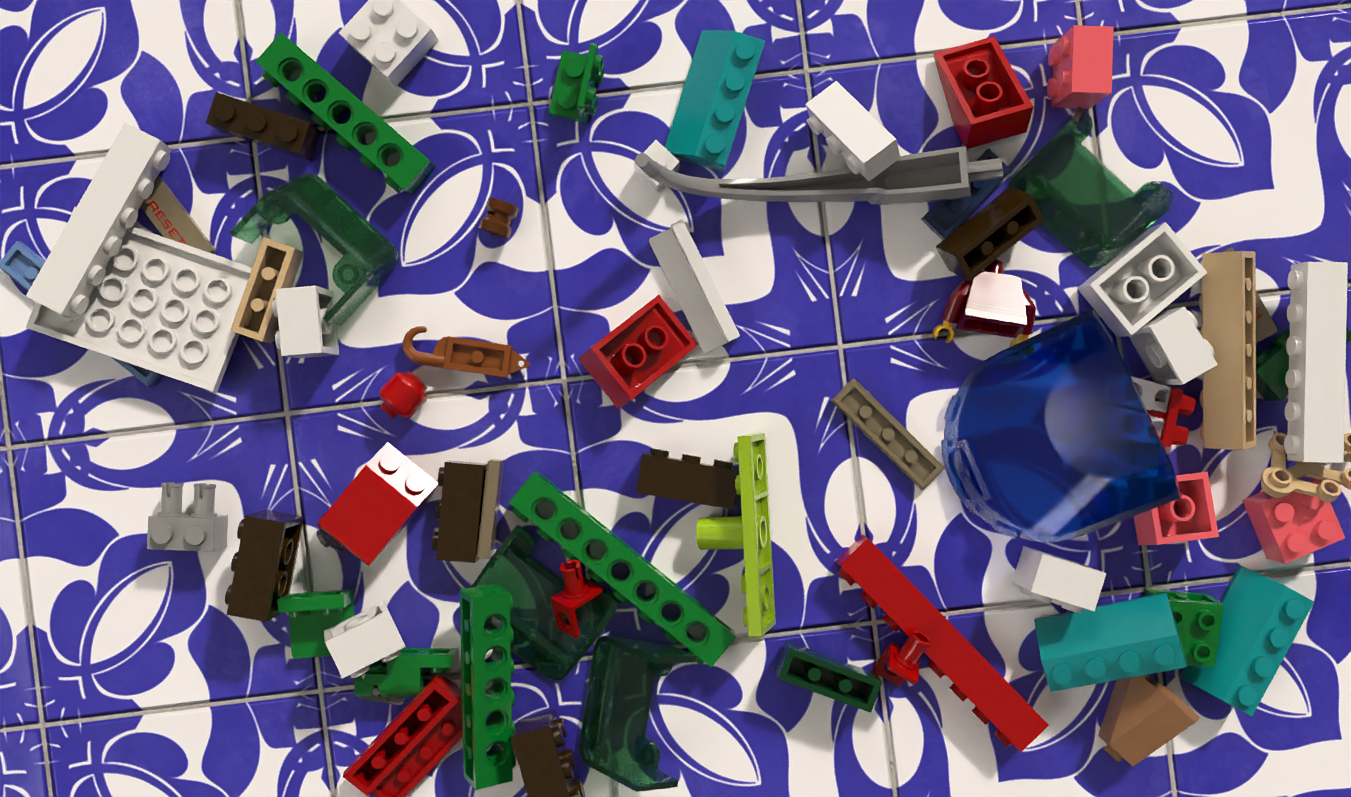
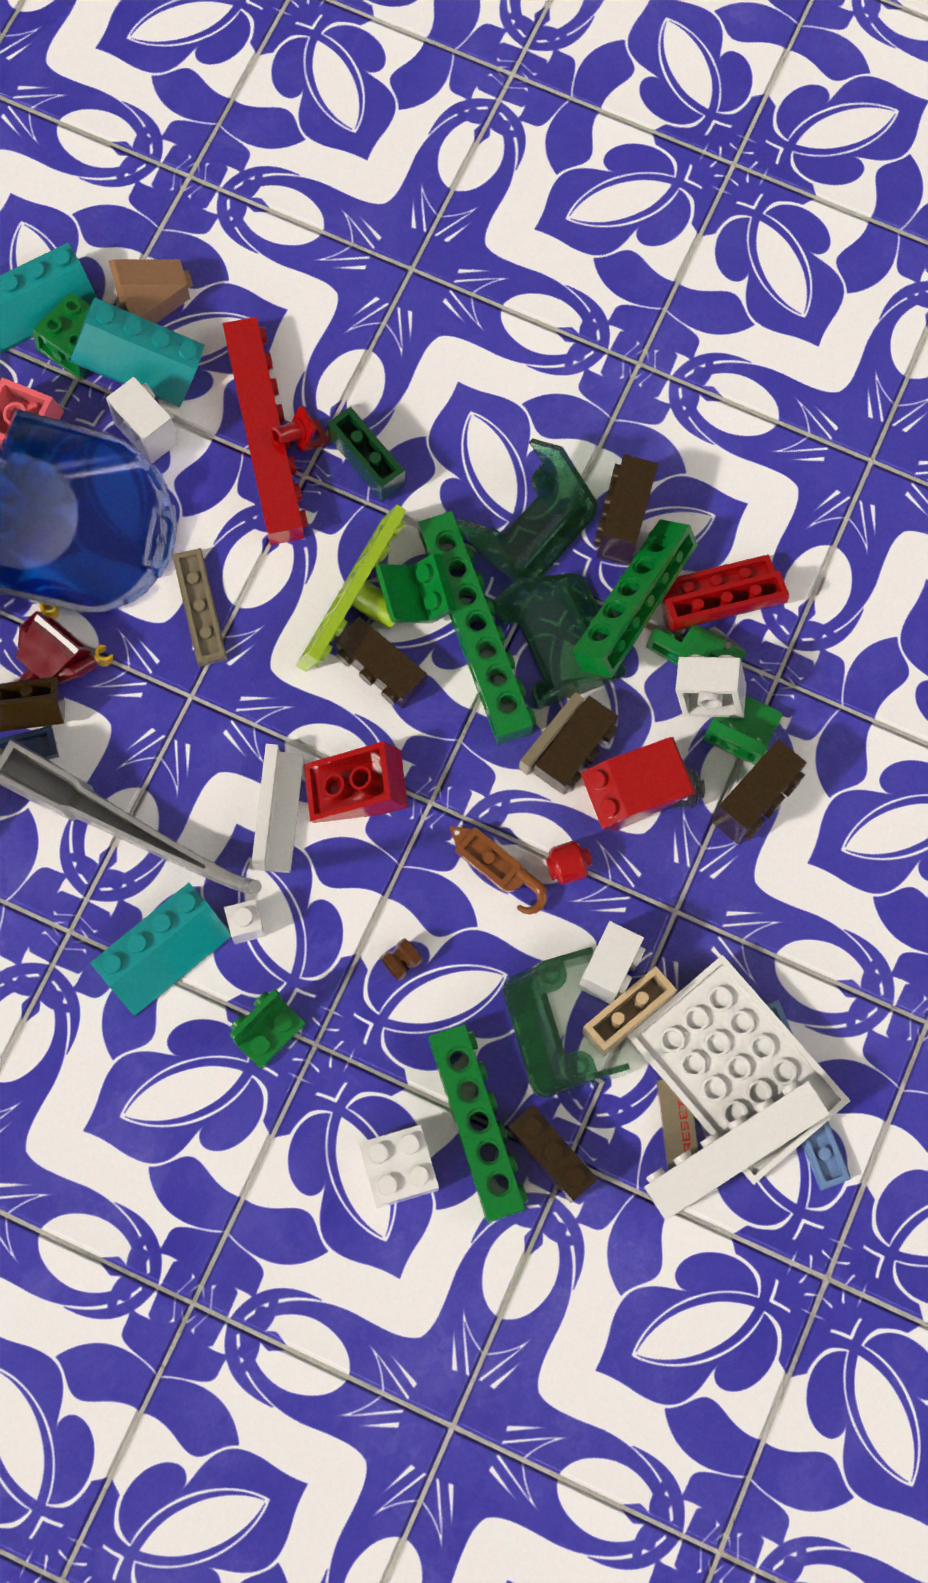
camera: 150 degrees left, 15 degrees down
light grey brick [147,482,228,552] -> none
red bracket [550,560,603,639] -> none
white brick [805,81,900,181] -> none
none -> green bracket [376,554,457,624]

